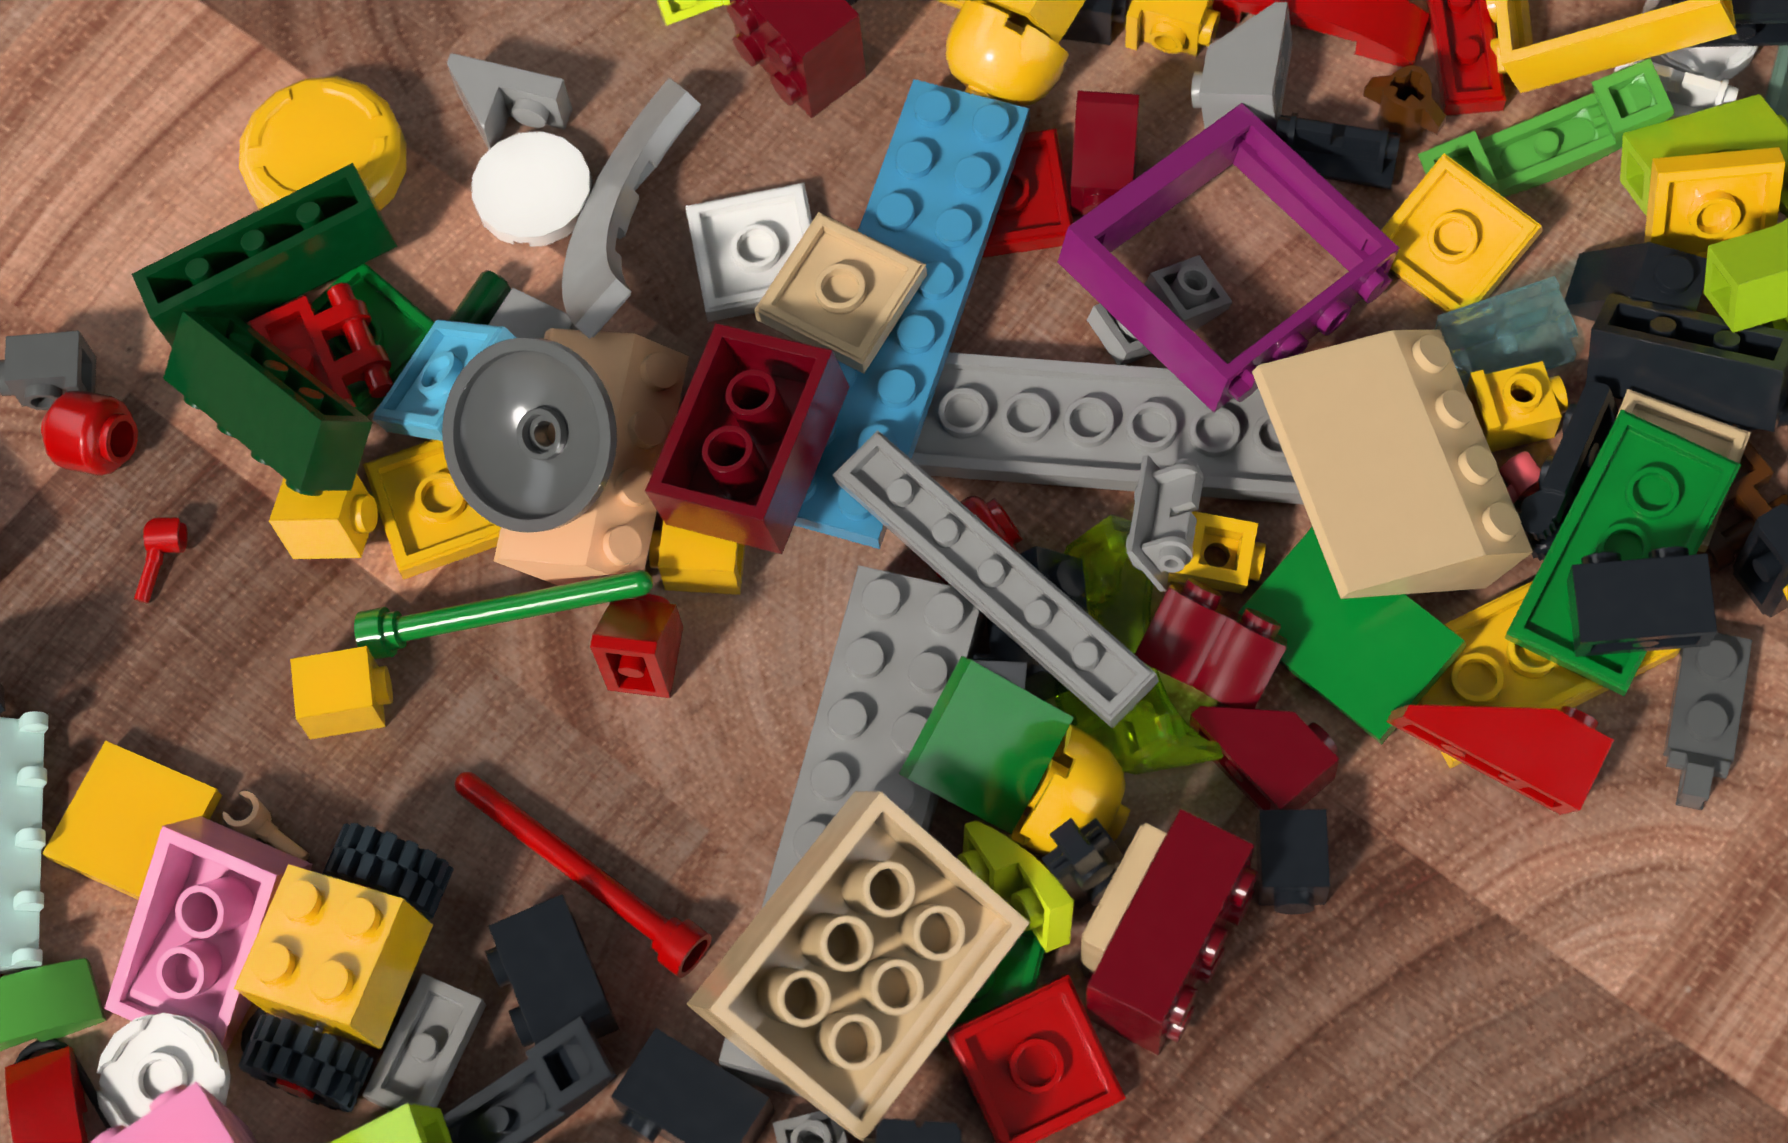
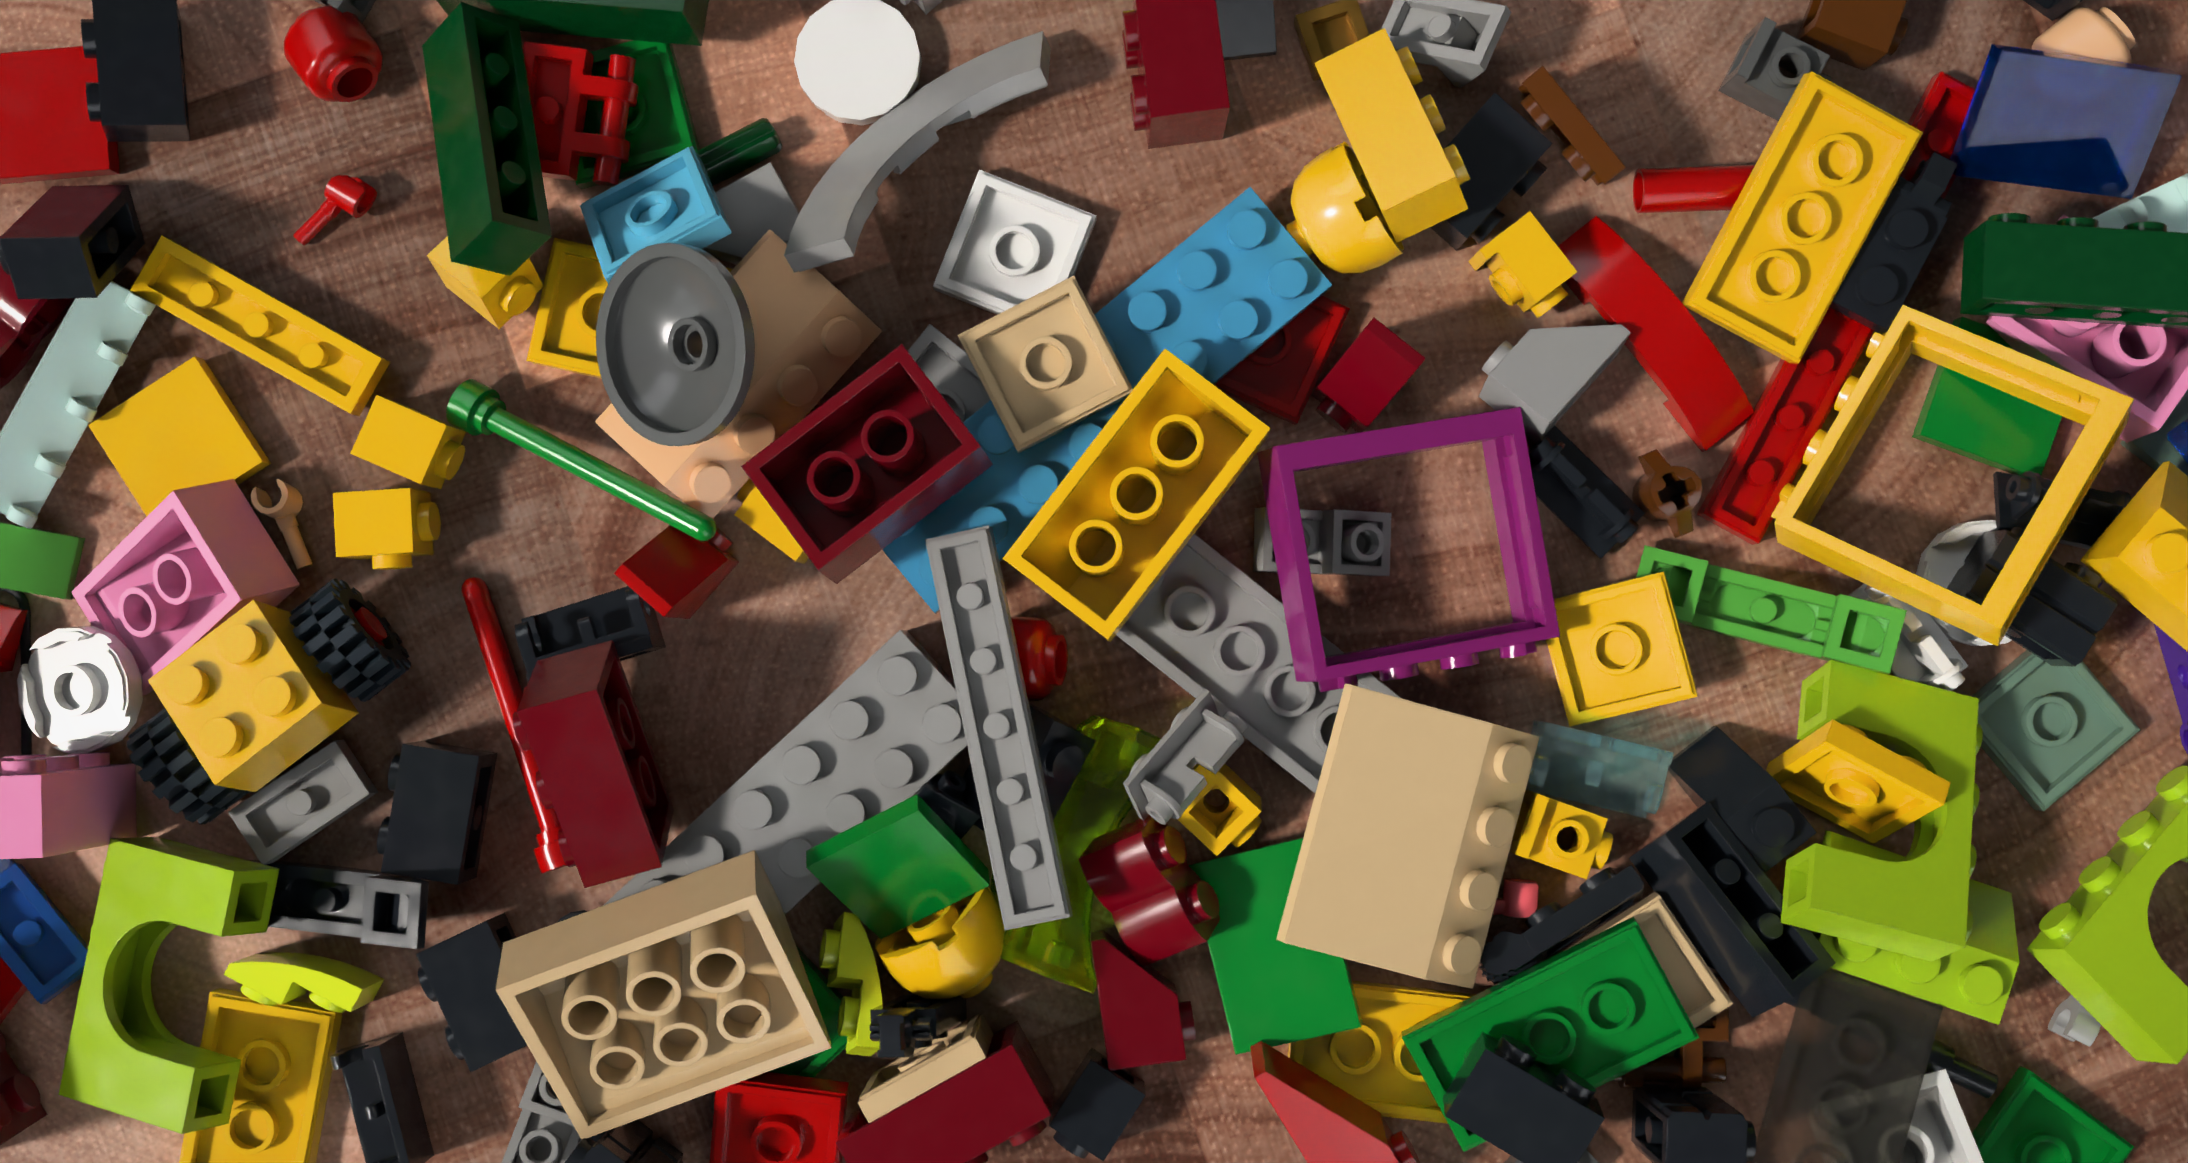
camera: 30 degrees right, 20 degrees up
none -> yellow plate [130,235,390,417]
none -> yellow brick [333,488,441,570]
none -> dark red brick [513,640,674,888]
none -> black hinge [514,586,666,682]
none -> yellow slope [1002,348,1271,642]

